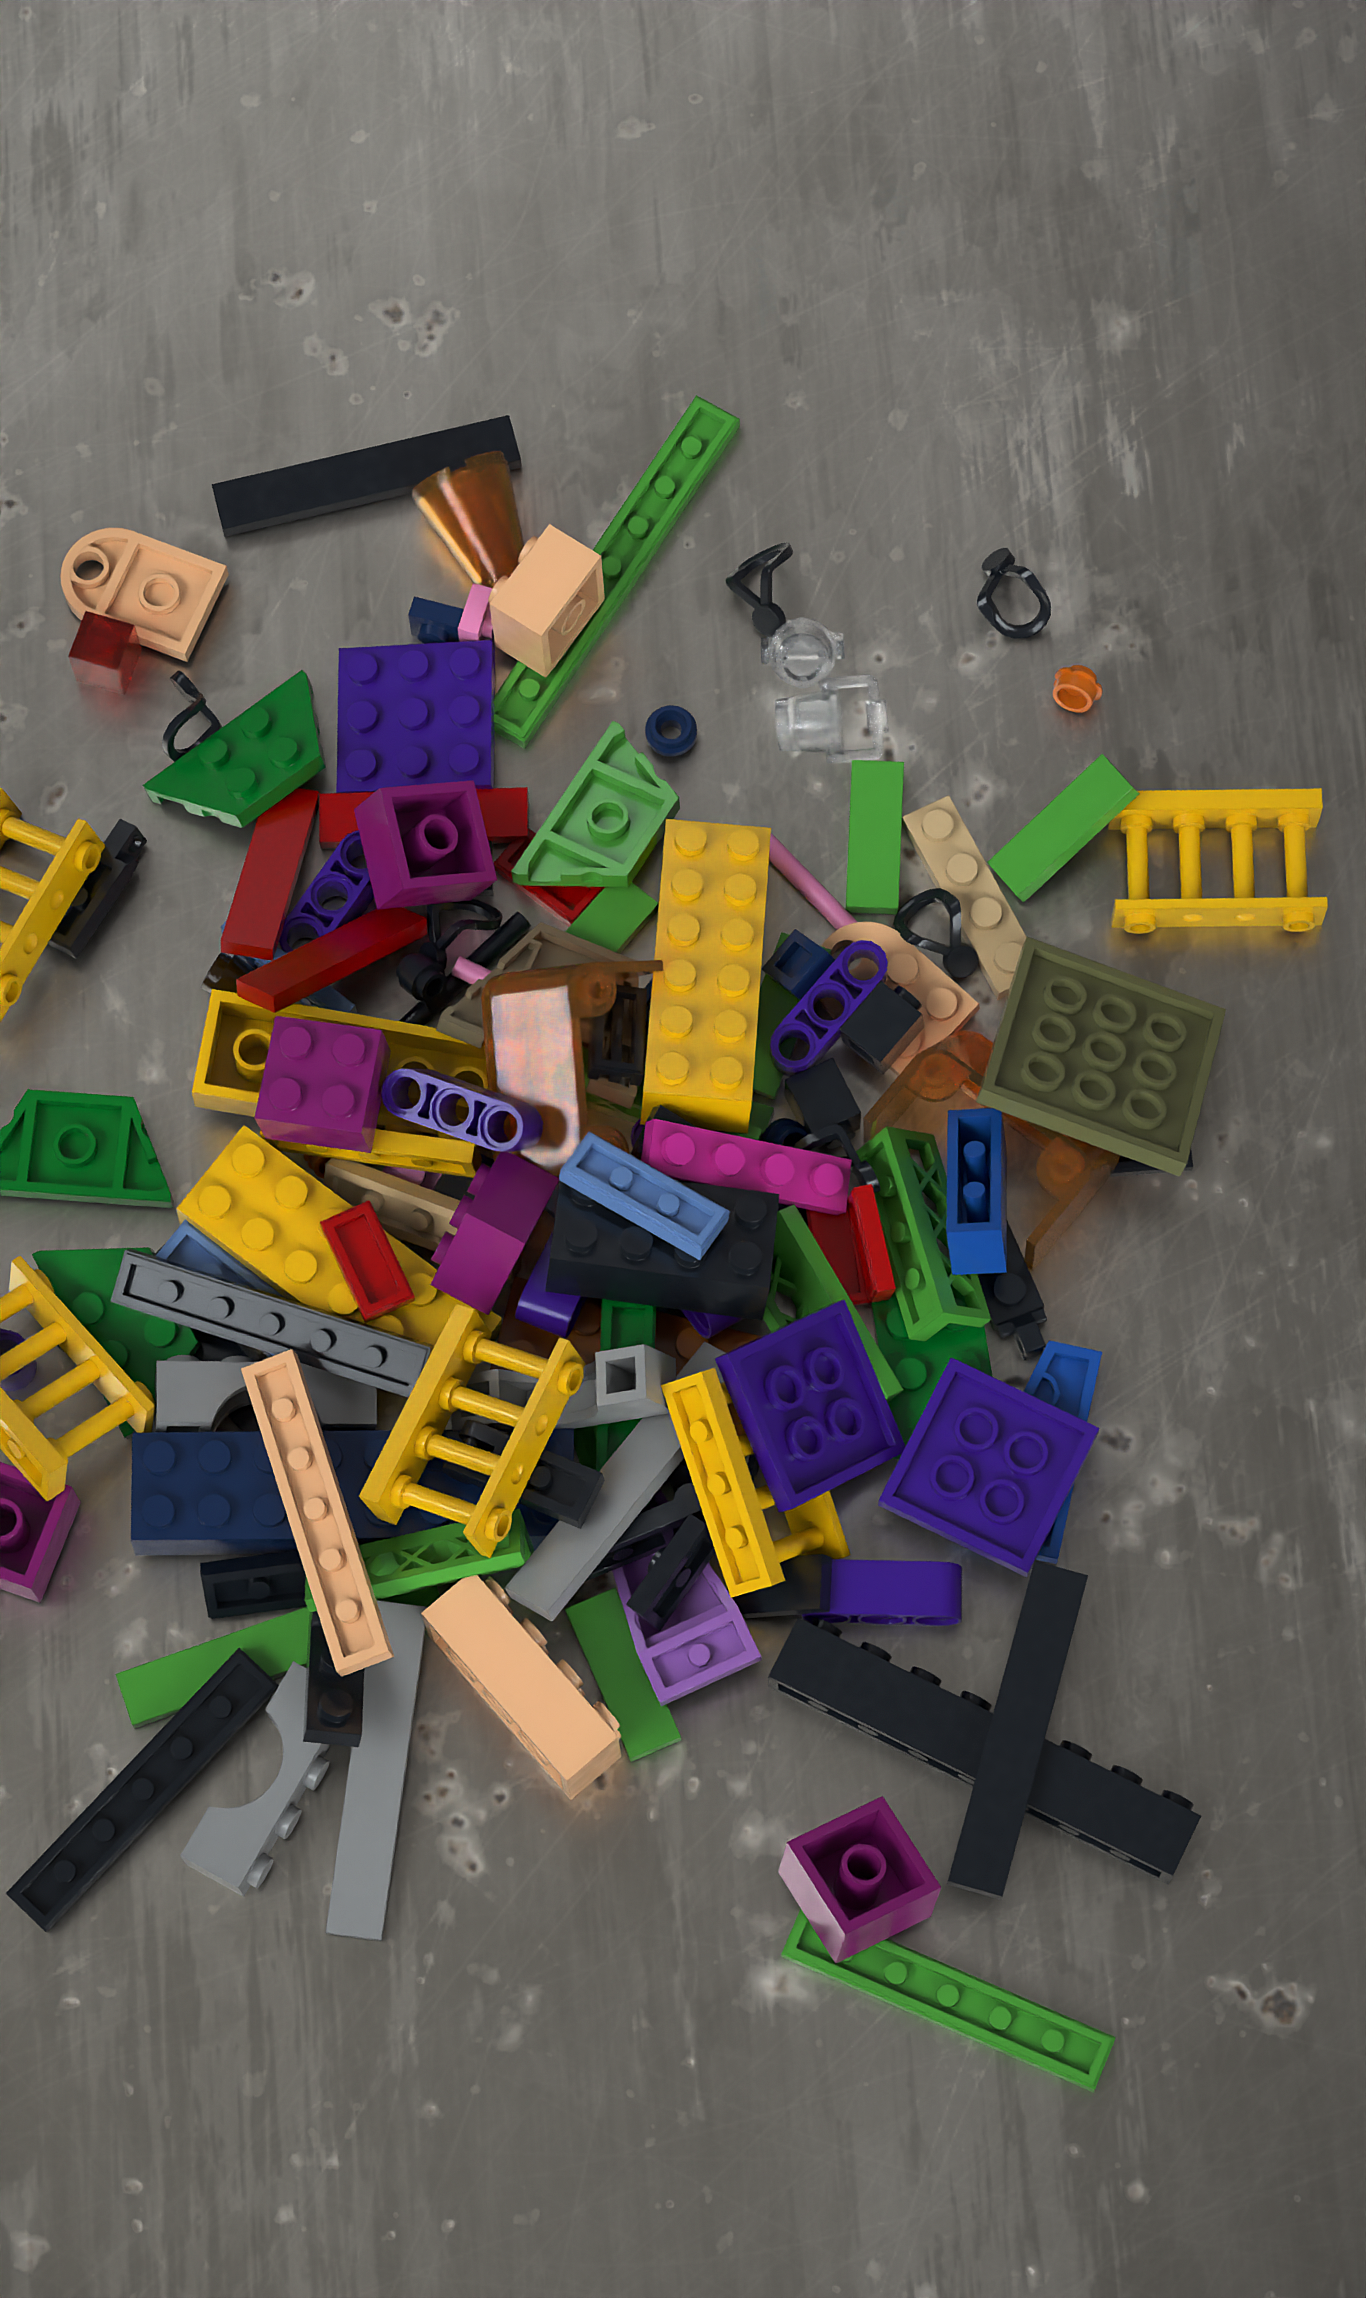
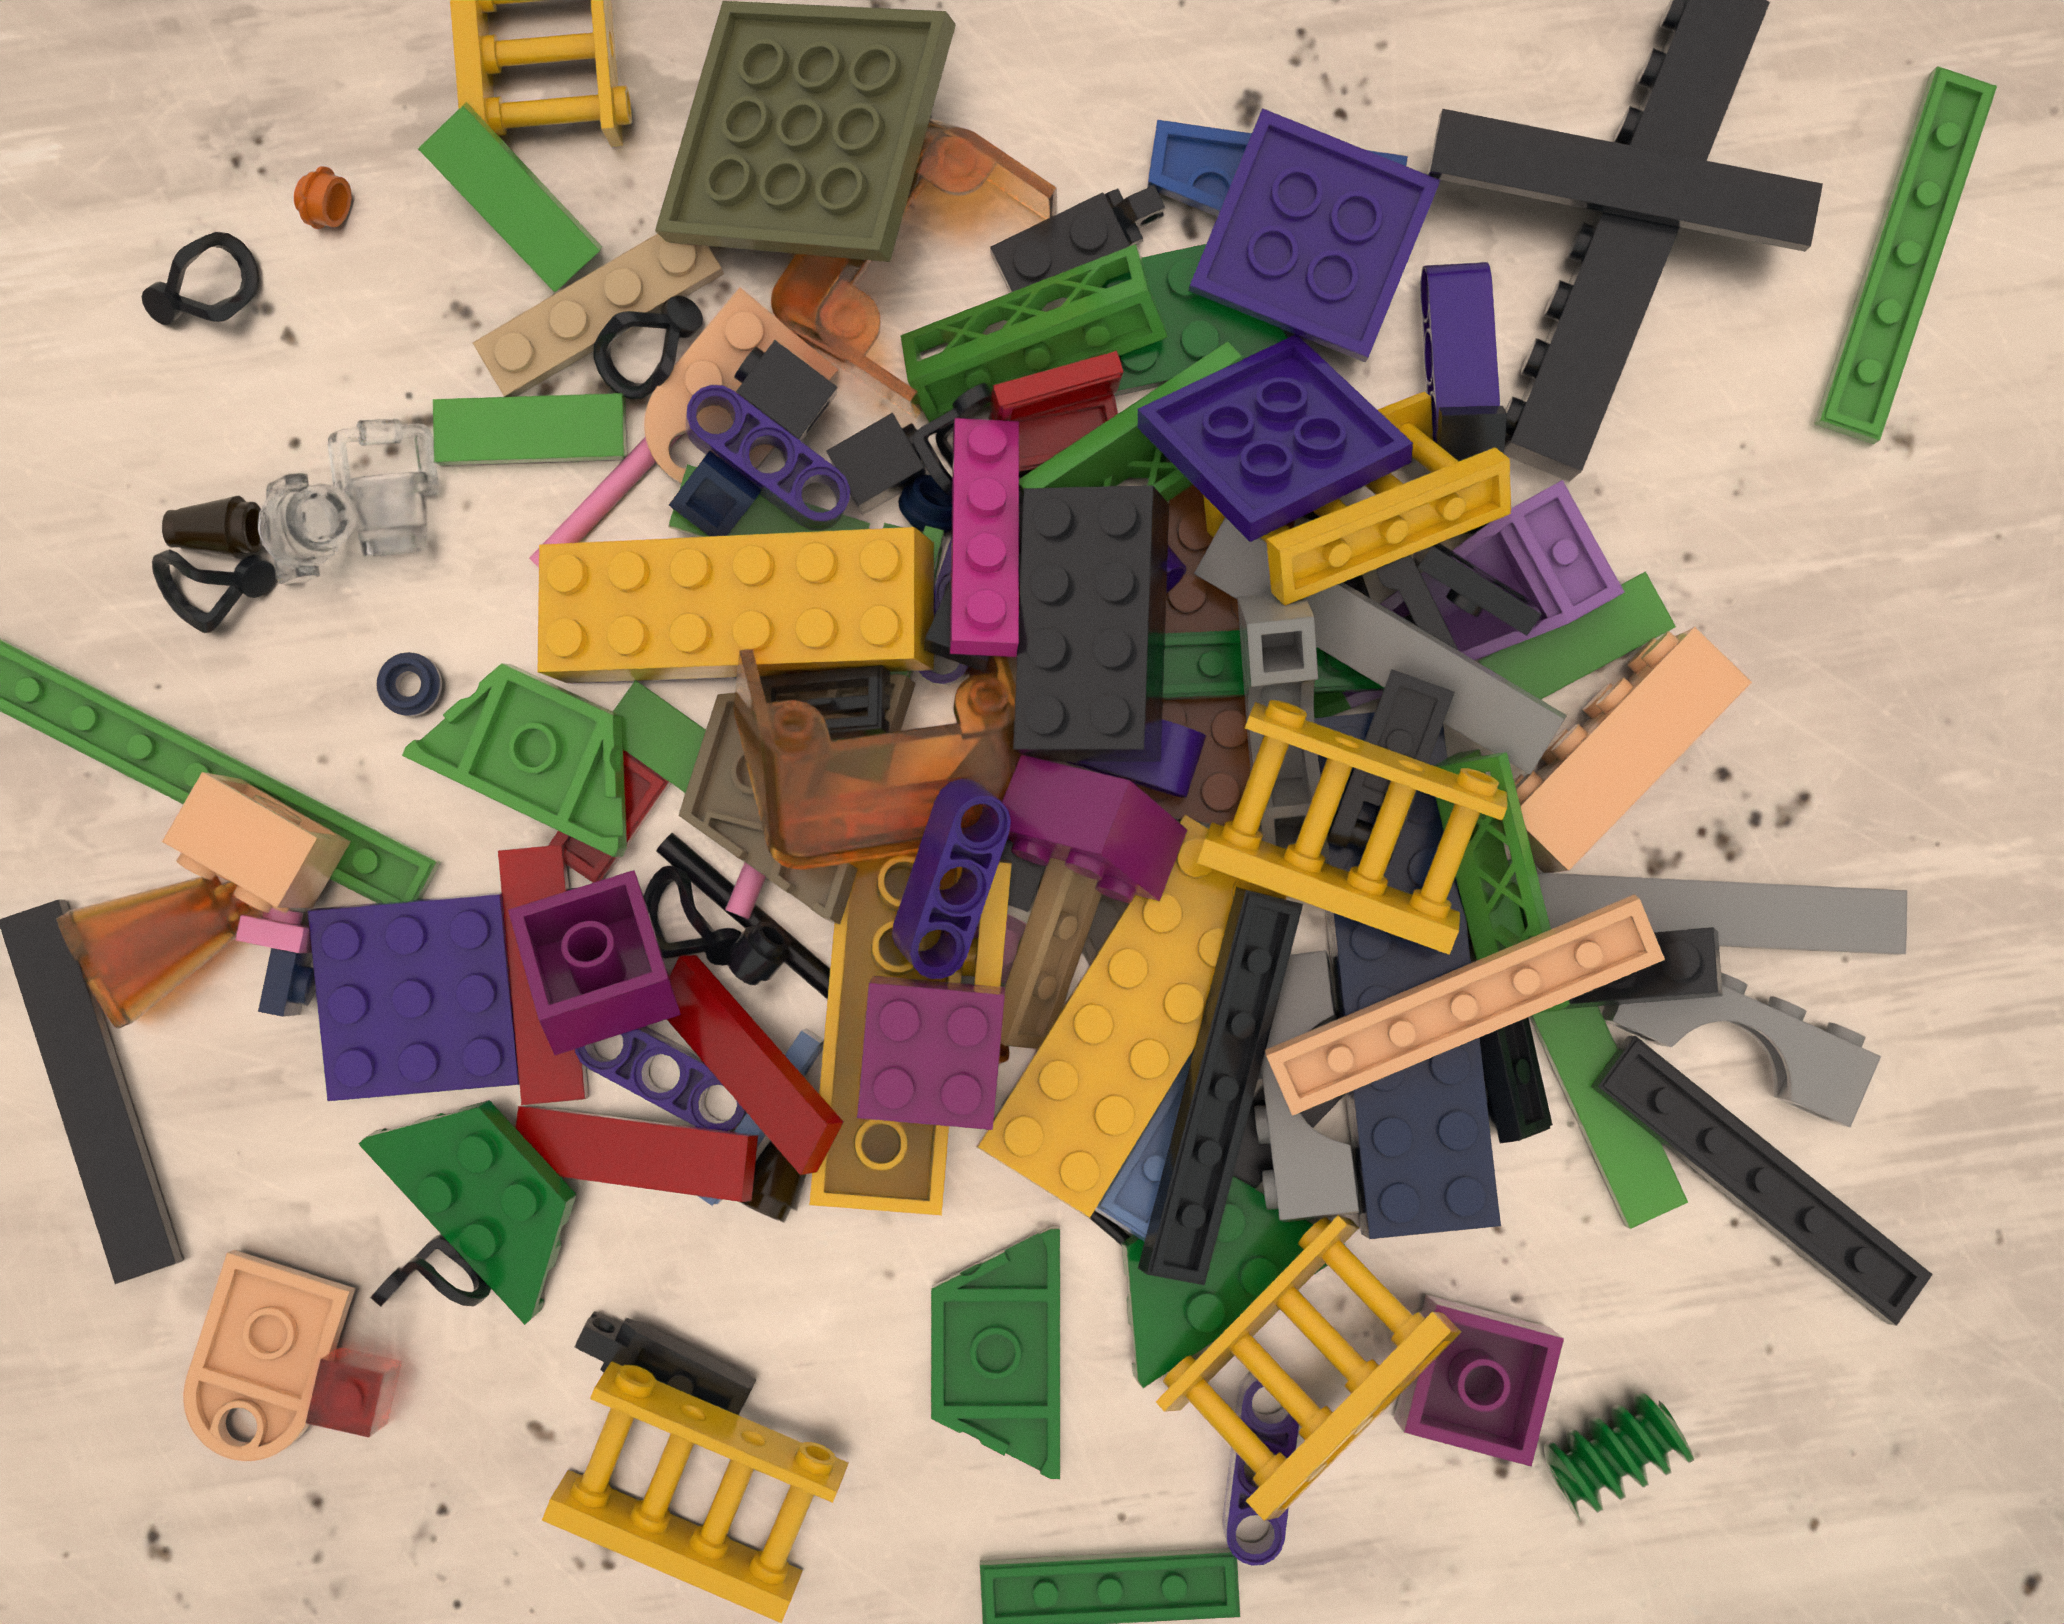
camera: 95 degrees left, 15 degrees up
red tile [320,1200,415,1323] -> none
medium blue tile [559,1131,730,1260] -> none
magenta brick [778,1796,941,1964] -> none
blue brick [946,1108,1007,1275] -> none
none -> dark brown cone [162,496,265,559]

